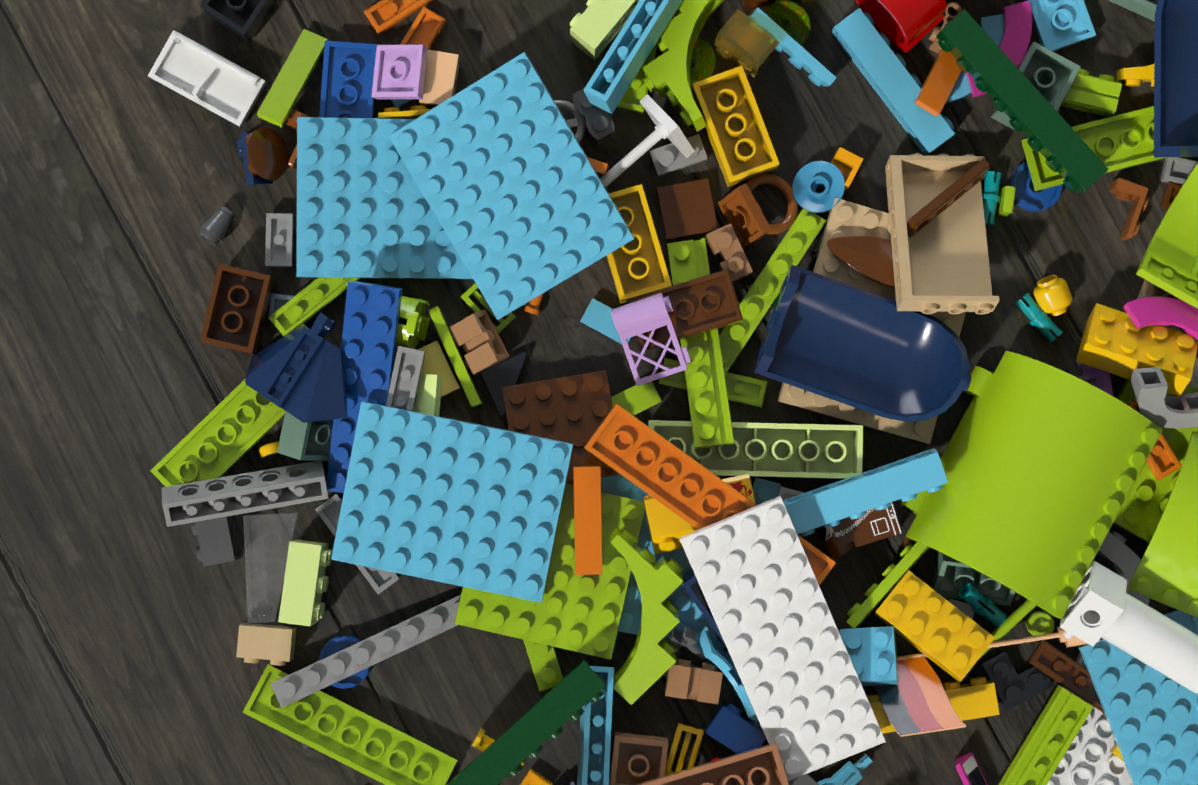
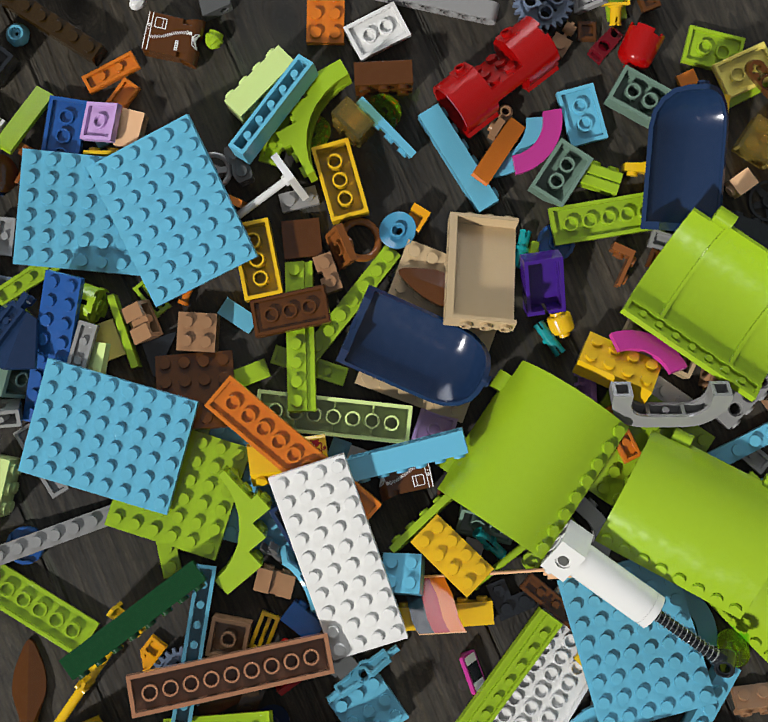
camera: 10 degrees right, 0 degrees up
orange tile [573,466,602,575] -> none
lavender piece [611,293,691,386] -> none
reddish brown tile [907,158,990,237] -> none
dark green brick [936,9,1109,194] -> none
none -> medium nougat brick [176,312,221,353]
none -> lavender plate [411,408,458,440]
none -> dark purple piece [520,249,566,317]

